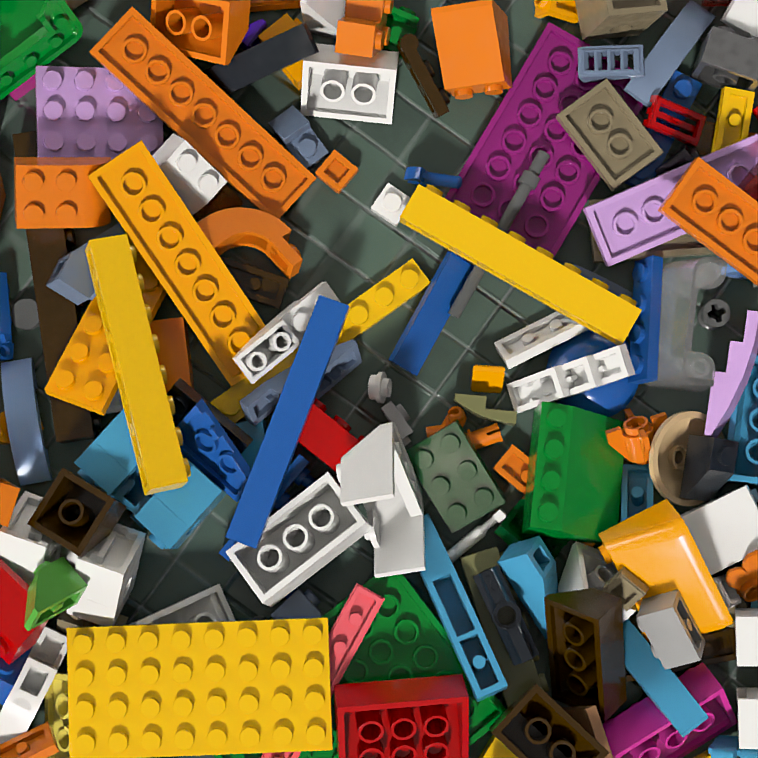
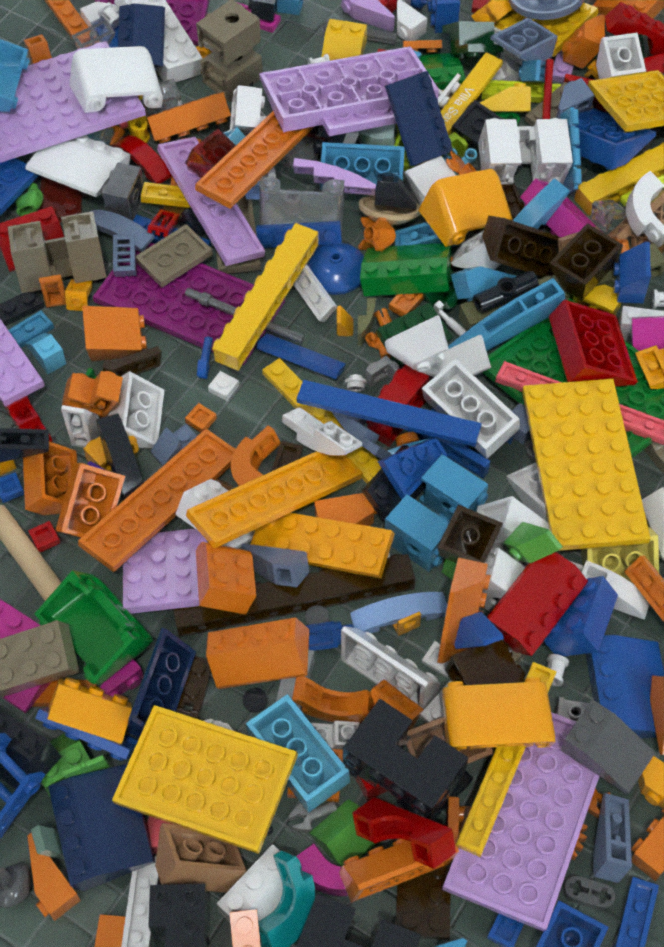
camera: 95 degrees left, 25 degrees down
yellow brick [85,234,191,495] -> none
white slope [506,344,635,414] -> none
dark tan tile [602,567,649,612] -> none
light grey brick [636,589,705,670] -> none

